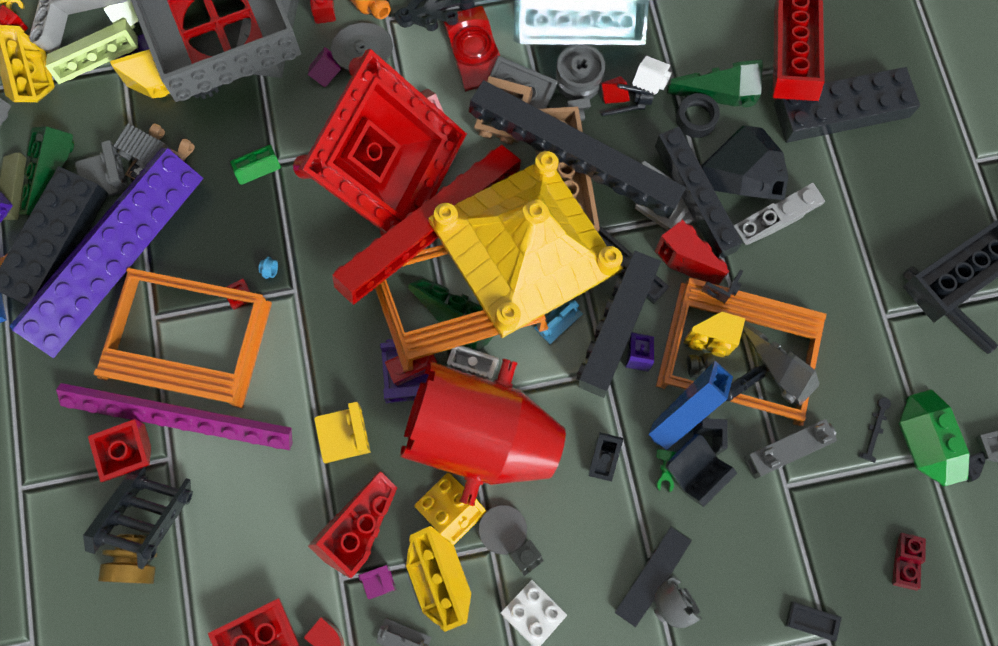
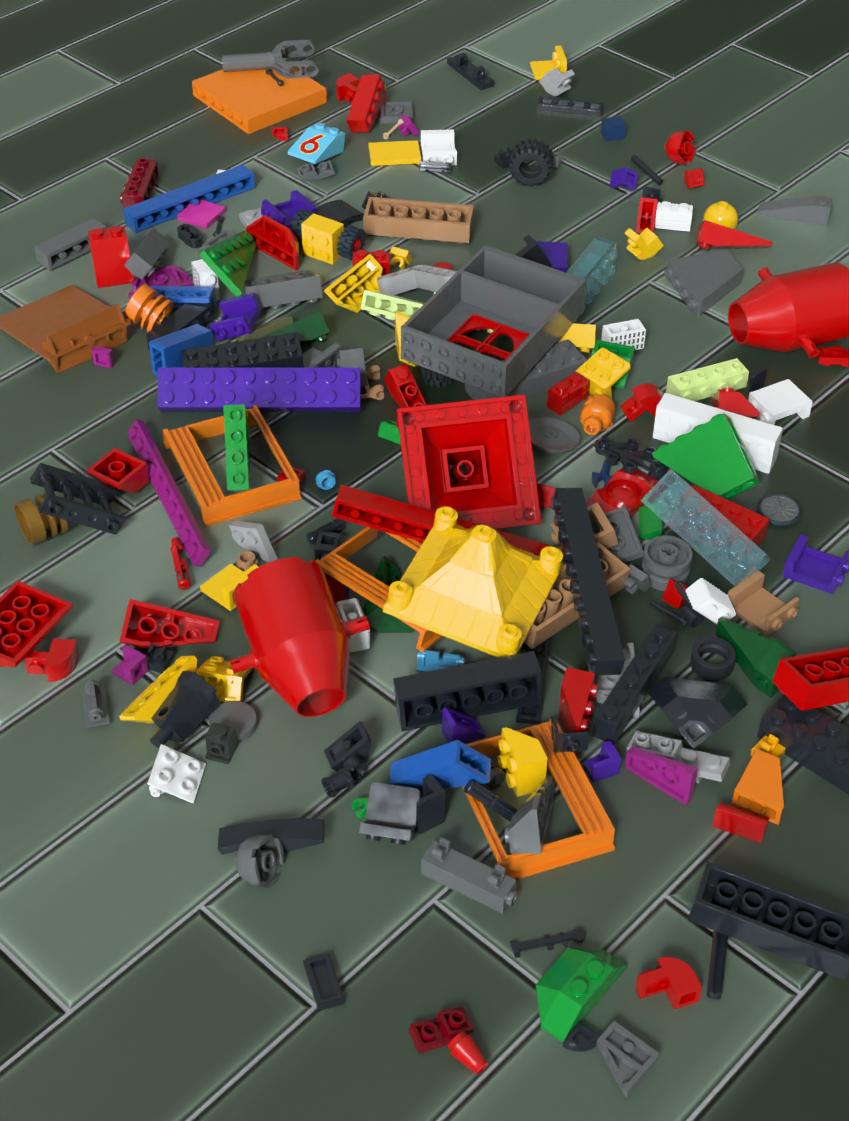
camera: 55 degrees right, 30 degrees down
none -> black tile [146,644,174,673]
none -> black piece [150,671,220,748]
none -> red piece [170,537,191,590]
none -> slope [223,404,250,491]
none -> light grey wing [229,521,278,563]
none -> medium nougat plate [236,551,258,571]
none -> black axle [307,518,346,545]
none -> black brick [314,531,342,561]
none -> black connector [321,755,368,798]
none -> red slope [384,364,426,408]
none -> red cone [448,1031,489,1075]
none -> dark purple panel [583,741,621,783]
none -> dark blue bar [591,459,612,488]
none -> magenta wing [625,746,698,805]
none -> red brick [635,957,702,1009]
none -> green slope [639,501,662,540]
none -> red panel [712,802,769,843]
none -> medium nougat panel [728,570,800,636]
none -> orange slope [731,749,784,825]
none -> light orange tile [750,734,786,758]

